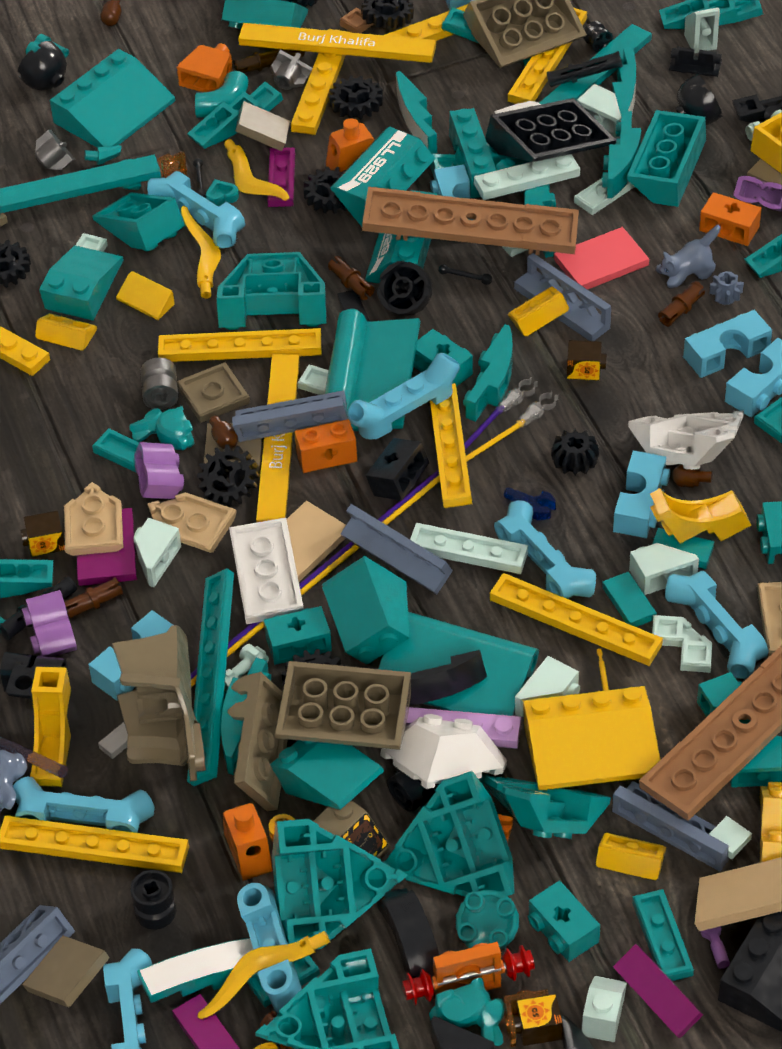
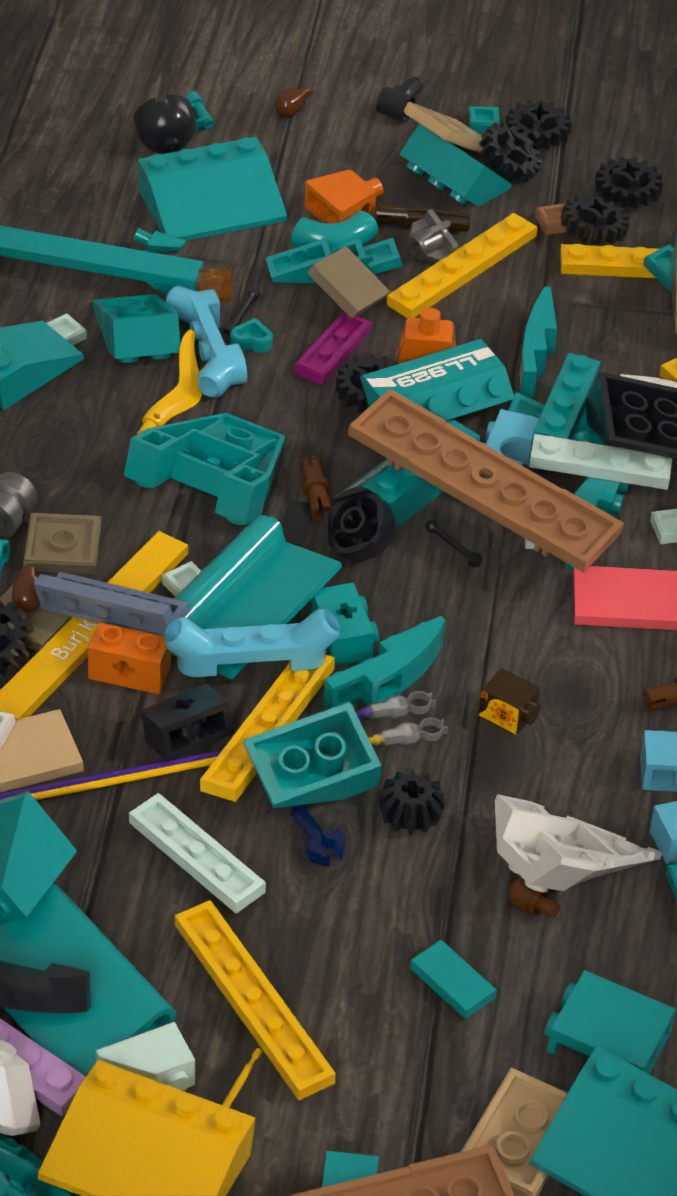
camera: 25 degrees right, 5 degrees down
flat silver piece [35,130,75,170] -> none
yellow slope [116,271,174,320] -> none
yellow plate [158,328,322,362] -> none
yellow piece [224,139,289,201] -> none
yellow tile [238,23,436,63] -> none
black gear [329,75,383,120] -> none
sand blue fence [341,504,453,595] -> none
medium azure plate [494,500,596,599] -> none
yellow slope [508,286,569,337] -> none
sand blue fence [514,253,611,341] -> none
teal tile [602,571,657,627] -> none
medium azure arch [613,450,670,538] -> none
light aqua slope [629,543,699,595] -> none
yellow arch [650,488,752,544] -> none
light aqua tile [652,615,712,673] -> none
medium azure plate [665,571,768,679] -> none
none -> teal slope [243,702,382,808]

